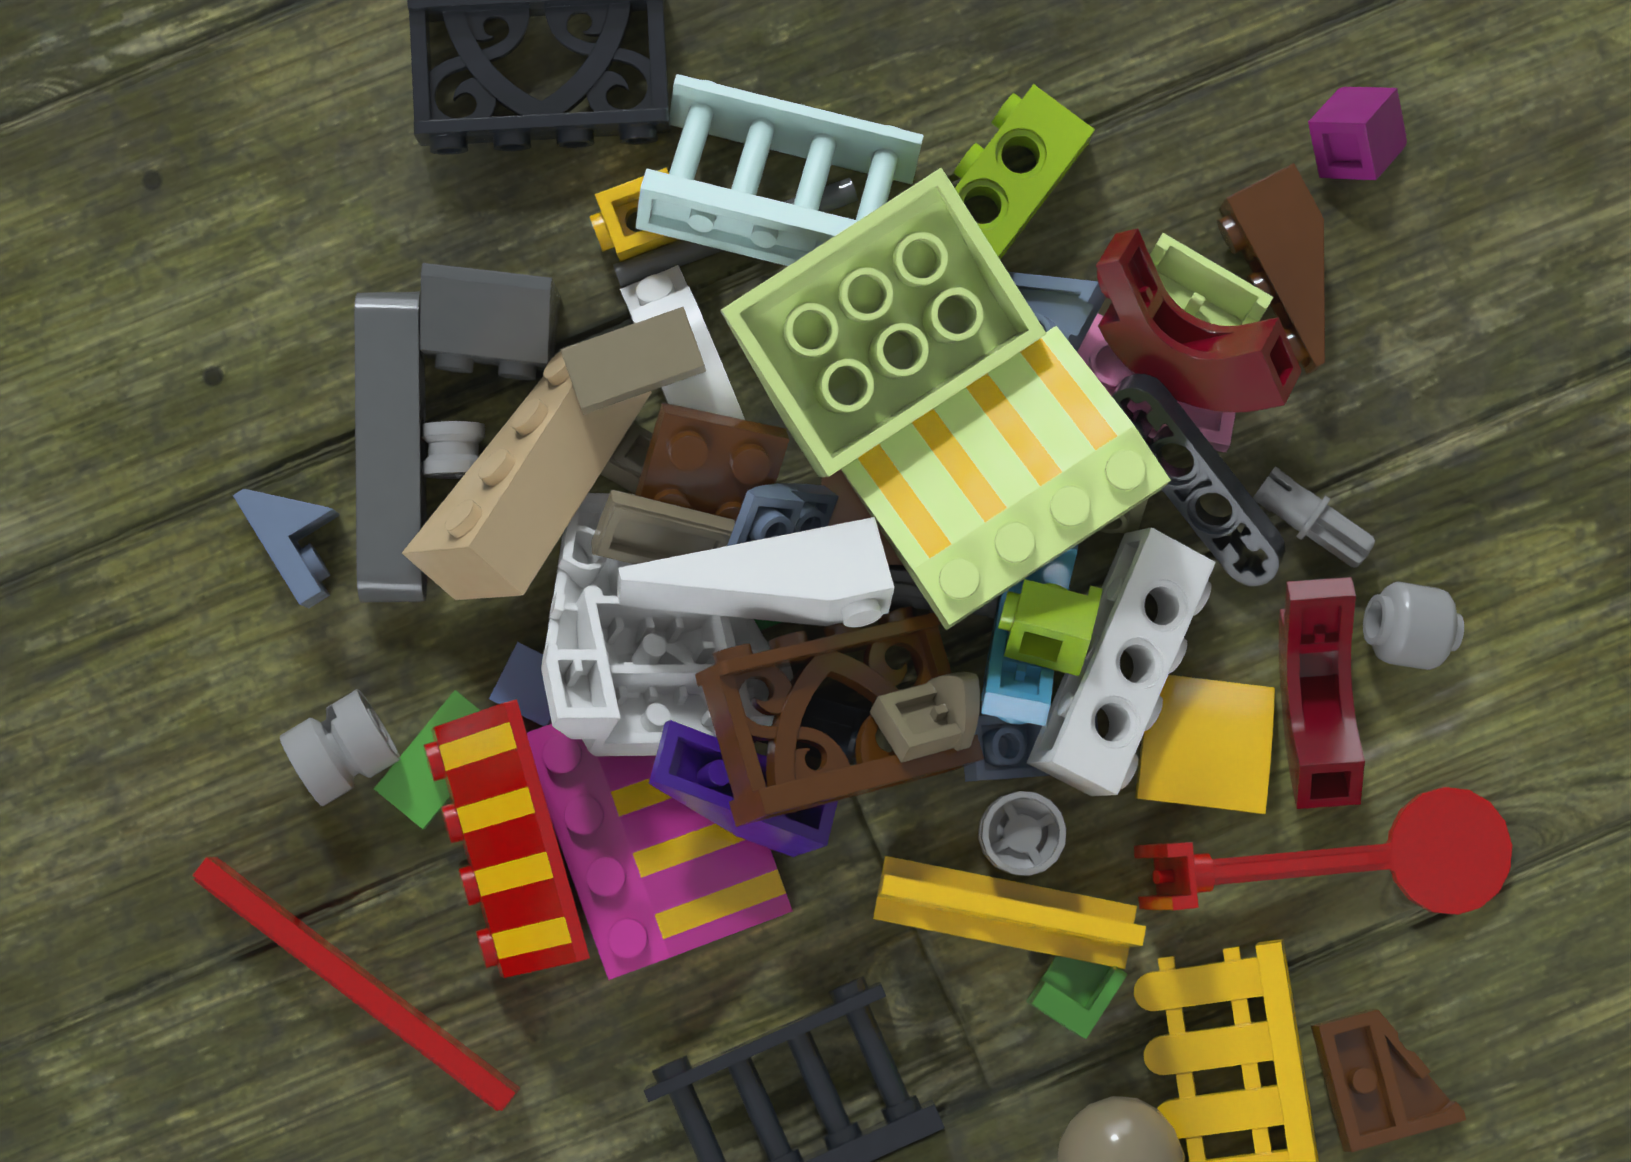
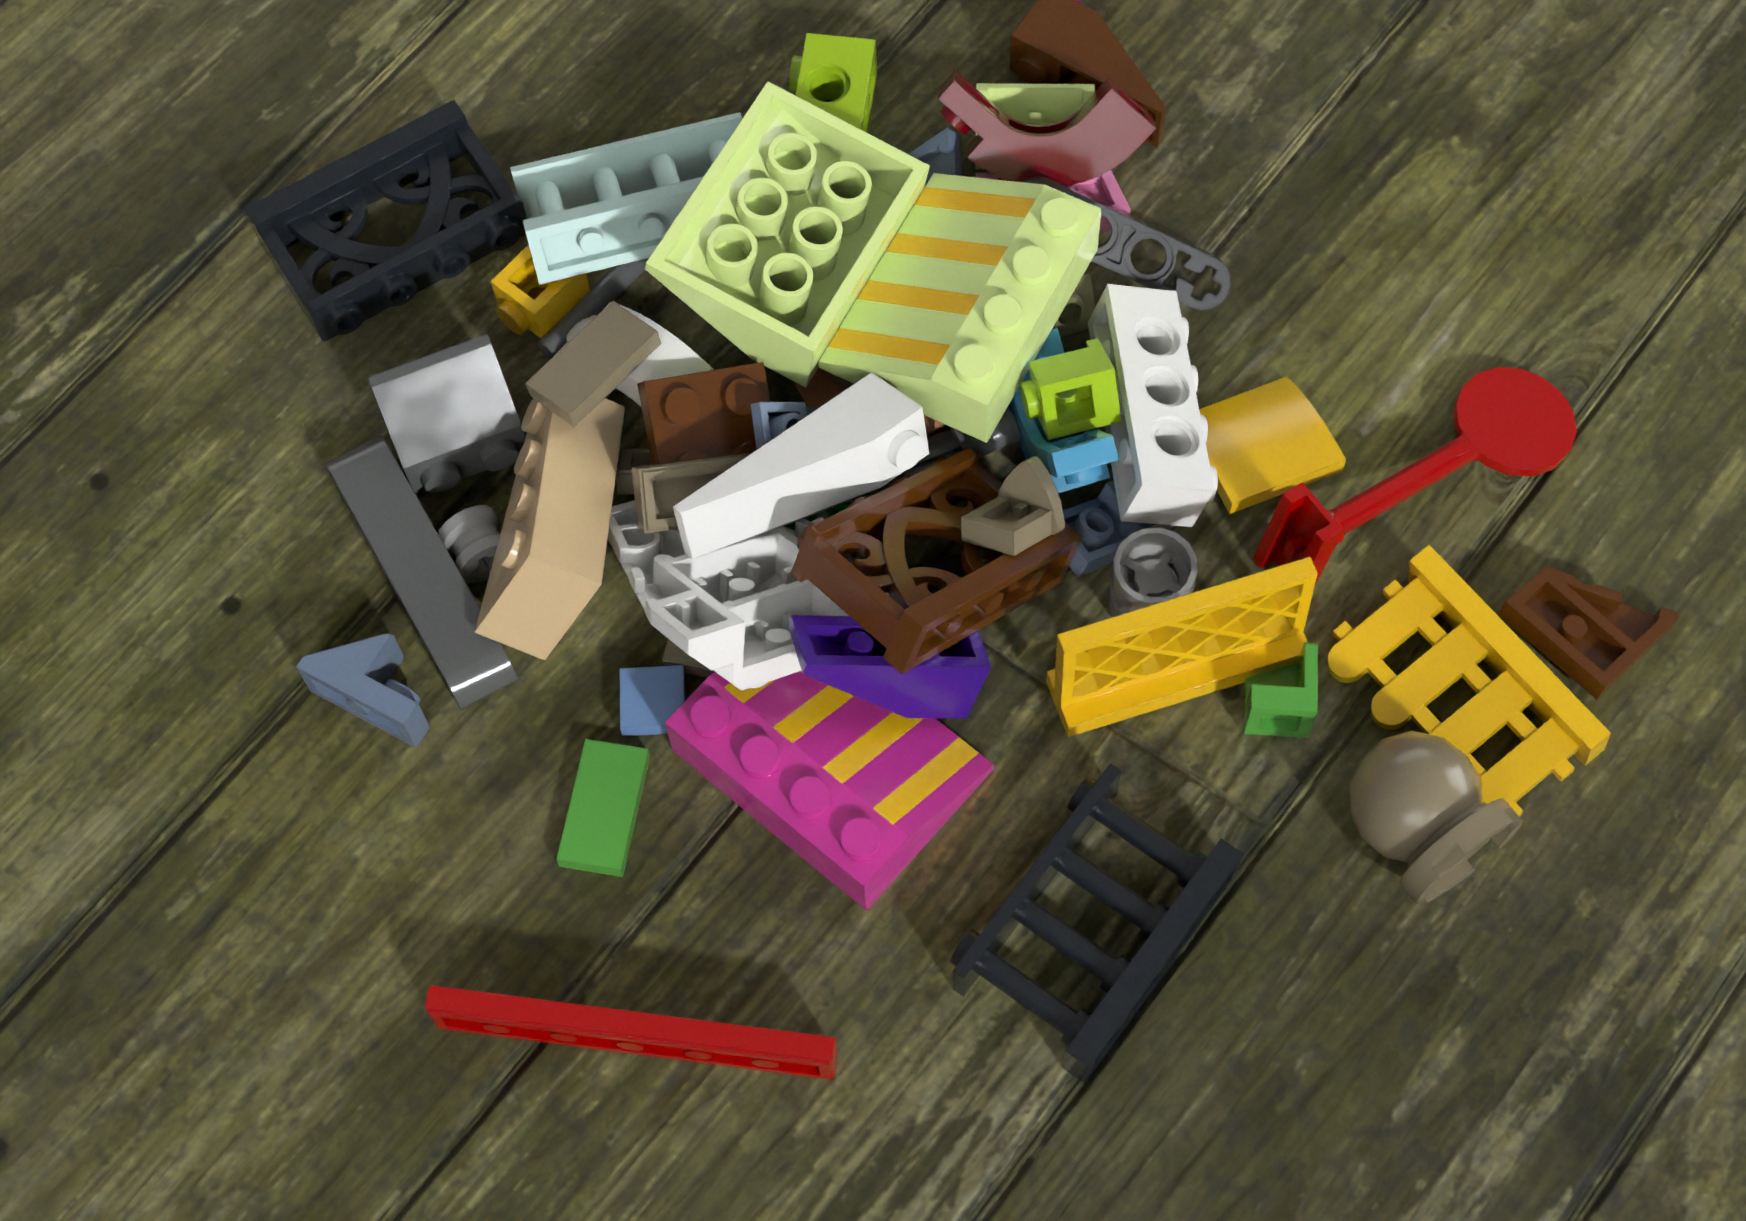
camera: 25 degrees left, 20 degrees down
light grey wheel [280,689,401,806] -> none
red slope [423,699,590,978] -> none
light grey axle [1253,466,1375,567] -> none
dark red arch [1279,577,1365,809] -> none
light grey head [1363,582,1464,670] -> none

